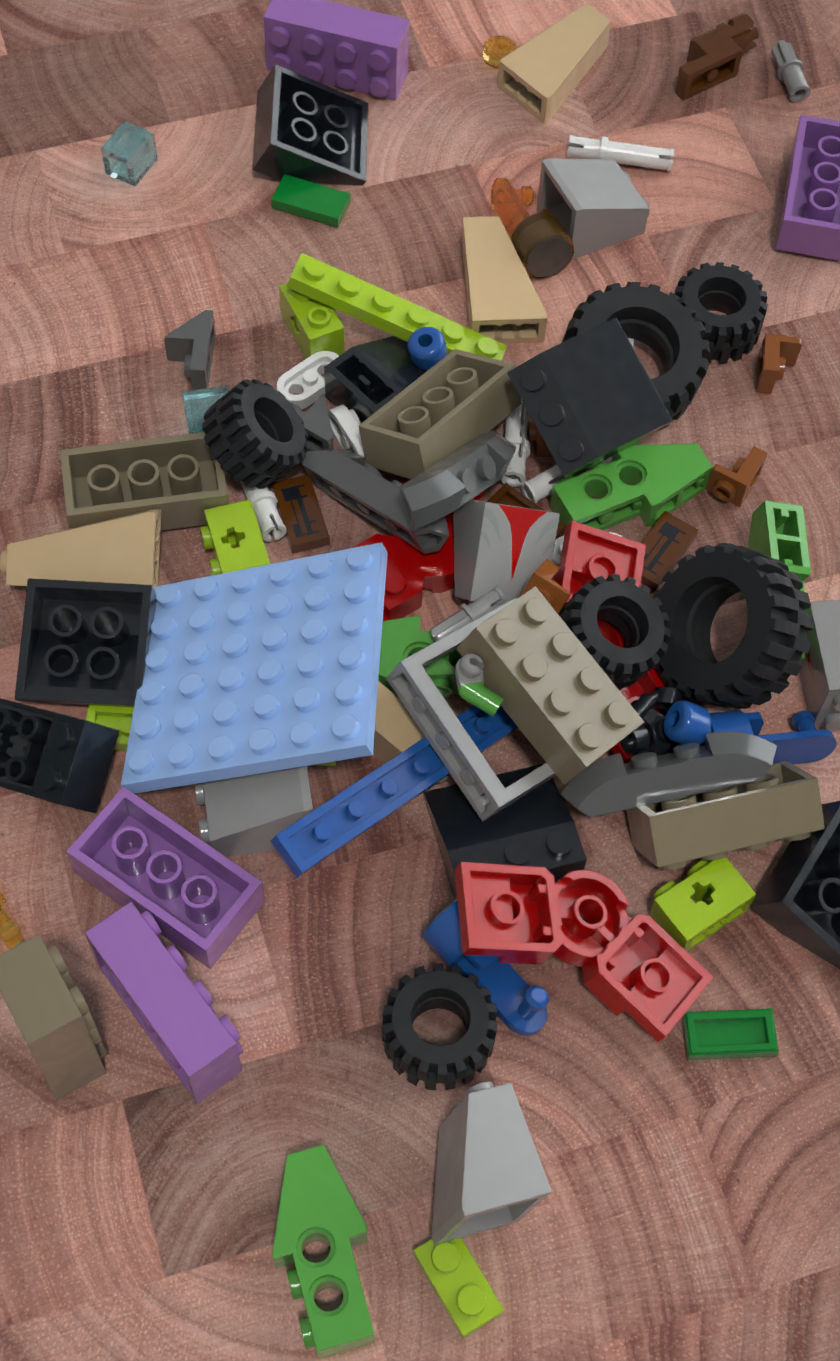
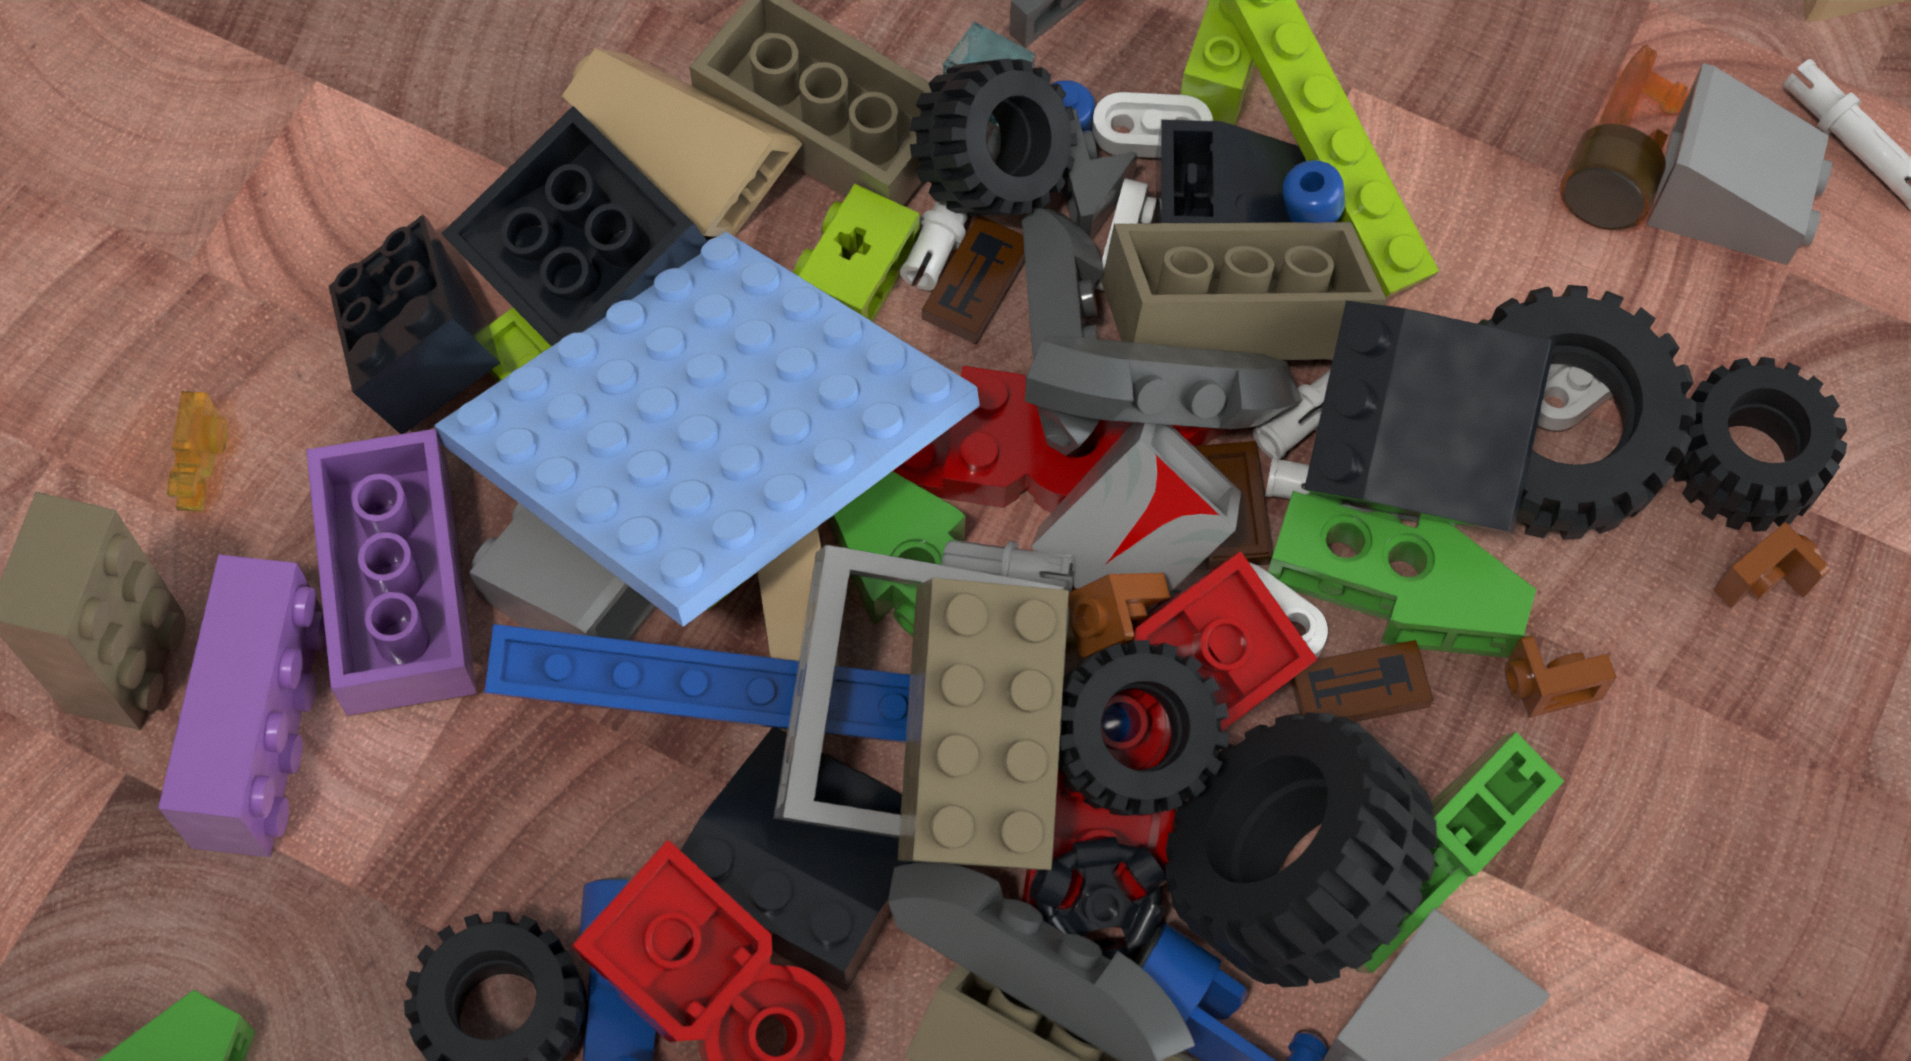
camera: 45 degrees right, 5 degrees up
arm [455,653,504,717] -> none
tan slope [461,216,547,343] -> none
blue piece [663,700,712,745] -> none

